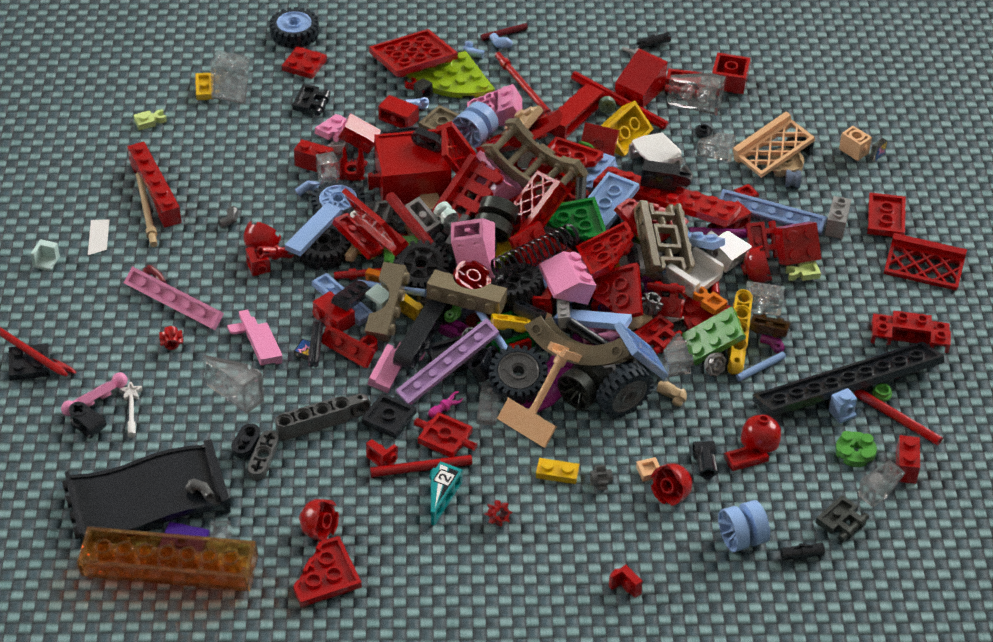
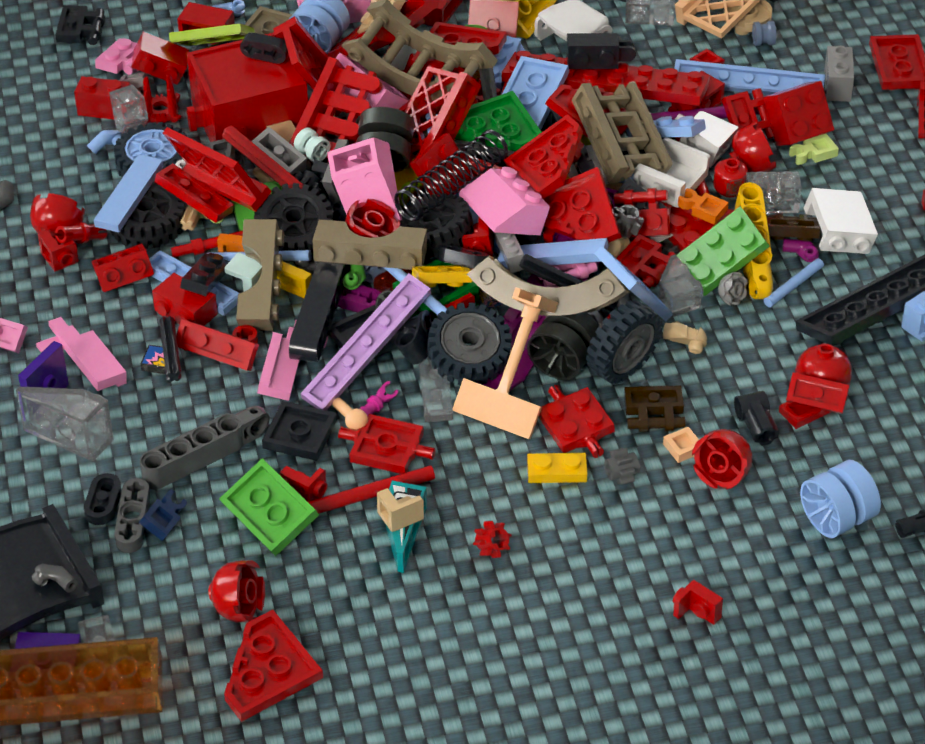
camera: 10 degrees left, 0 degrees up
none -> dark purple plate [18,341,69,419]
none -> red bracket [91,243,154,292]
none -> dark blue plate [139,490,187,541]
none -> lime tile [169,24,255,46]
none -> bright green plate [219,458,319,557]
none -> light nougat bar [332,398,368,430]
none -> tan panel [377,488,424,532]
none -> red plate [538,385,615,458]
none -> dark brown plate [624,385,685,432]
none -> red head [713,158,748,198]
none -> red plate [786,372,850,414]
none -> white panel [804,188,878,254]

